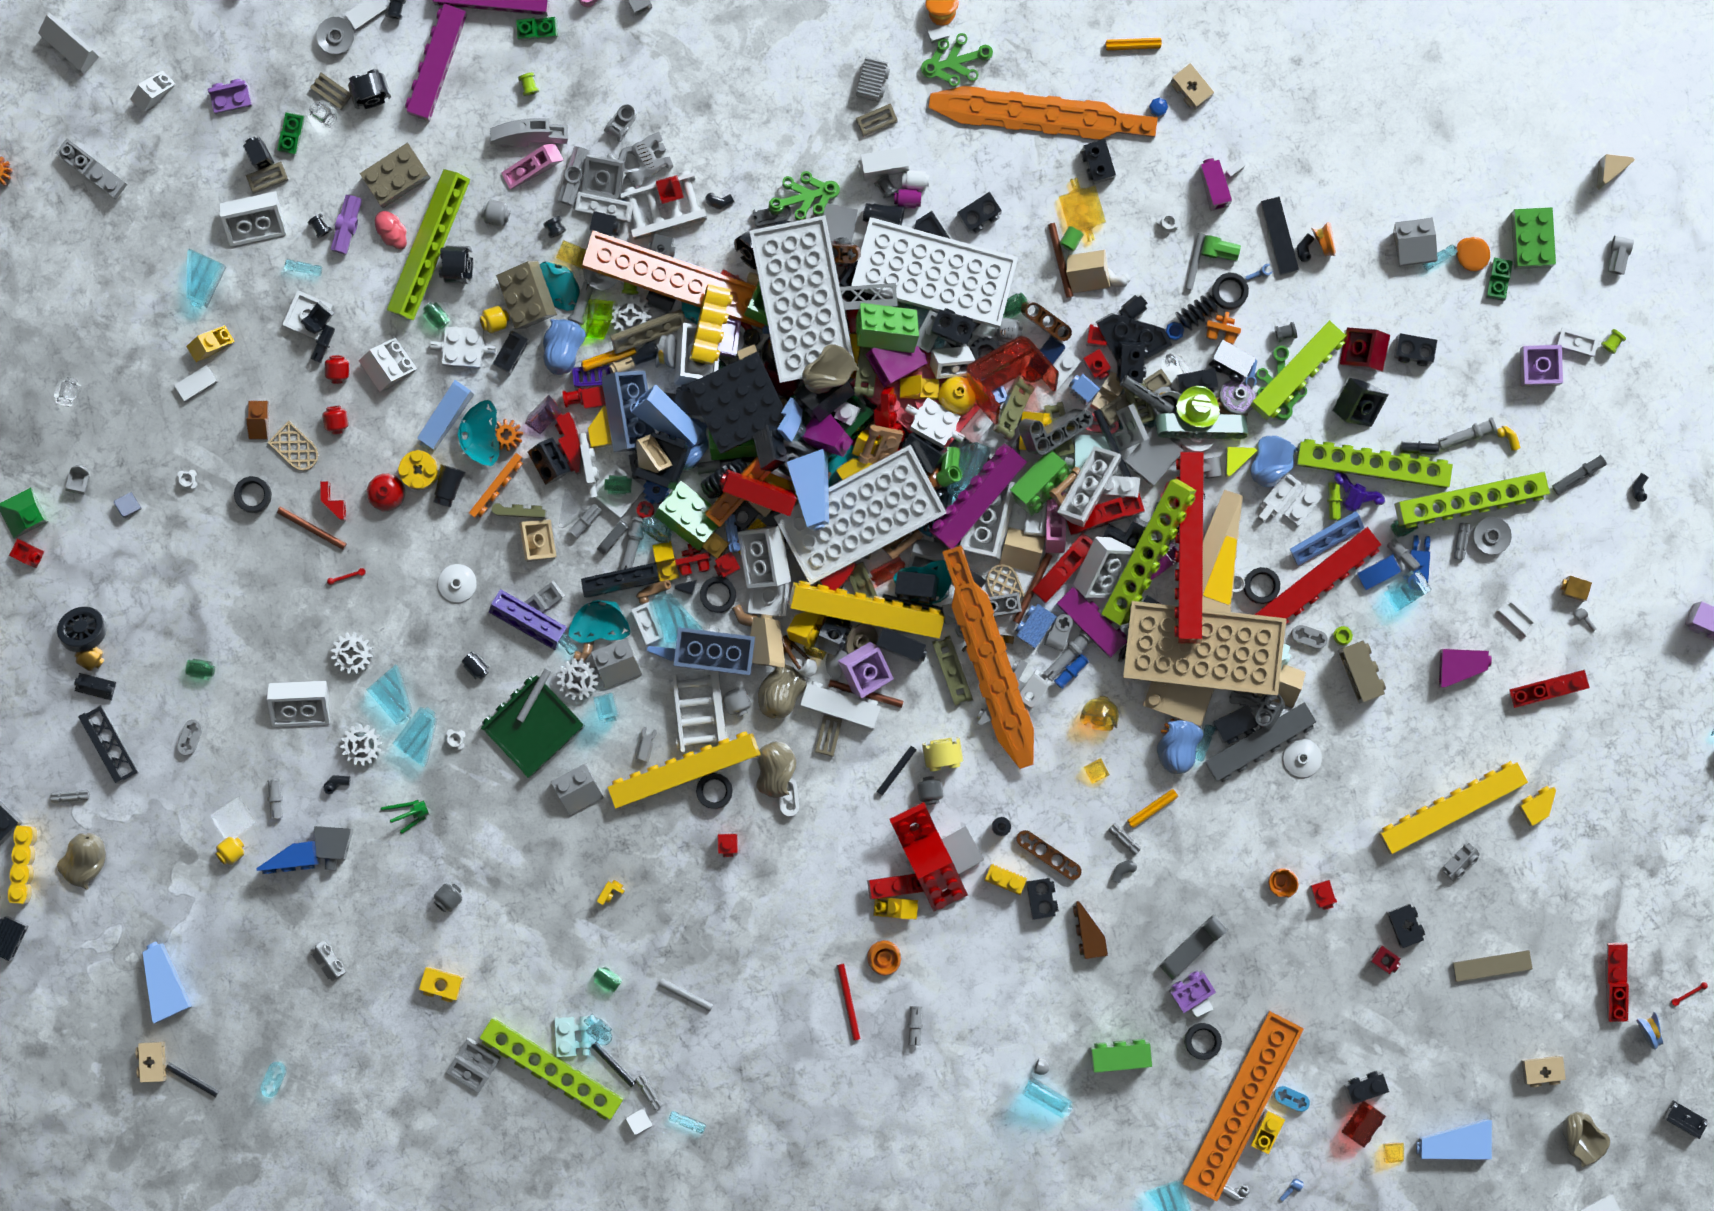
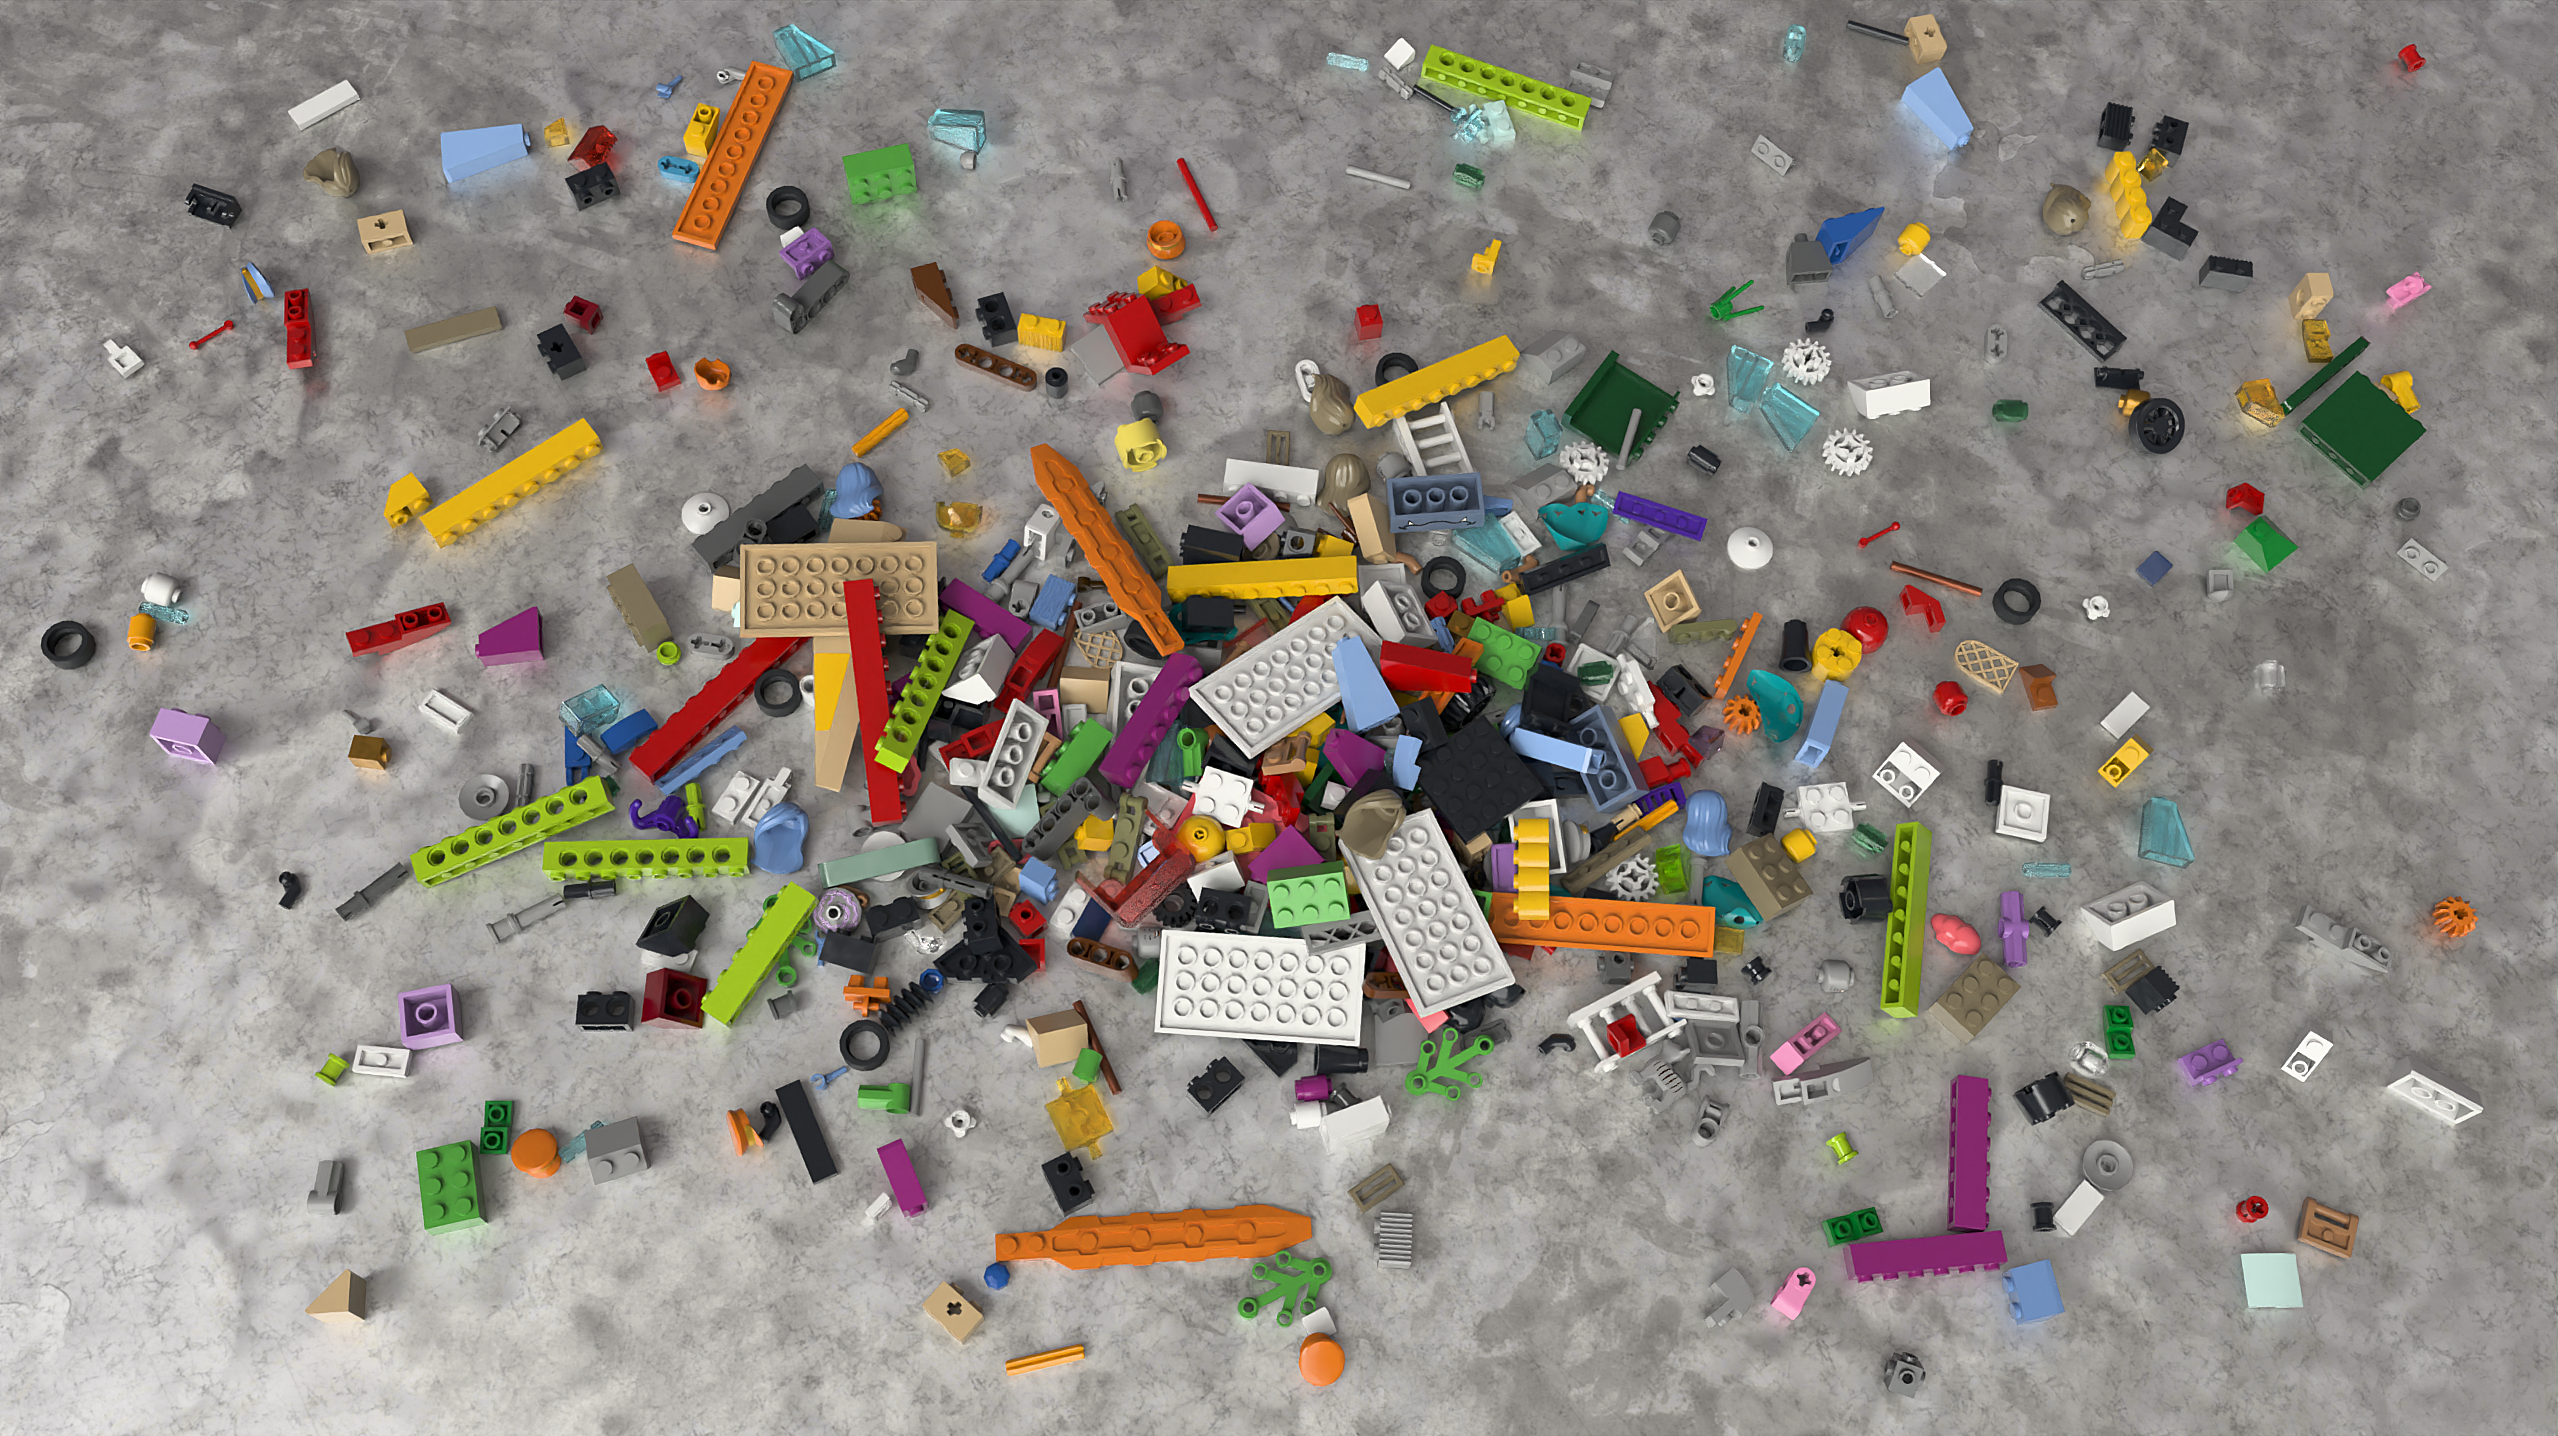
camera: 160 degrees right, 20 degrees down
black bracket [301,301,334,334] -> none
red head [325,355,349,384] -> none
yellow brick [419,967,464,1003] -> none
tan slope [636,434,672,473] -> none
black slope [674,580,697,595] -> none
white arm [793,659,817,677] -> none
black bar [877,746,917,796] -> none
lime hat [1177,386,1219,428] -> none
neon yellow slope [1225,447,1257,478] -> none
yellow arm [1497,426,1521,451] -> none

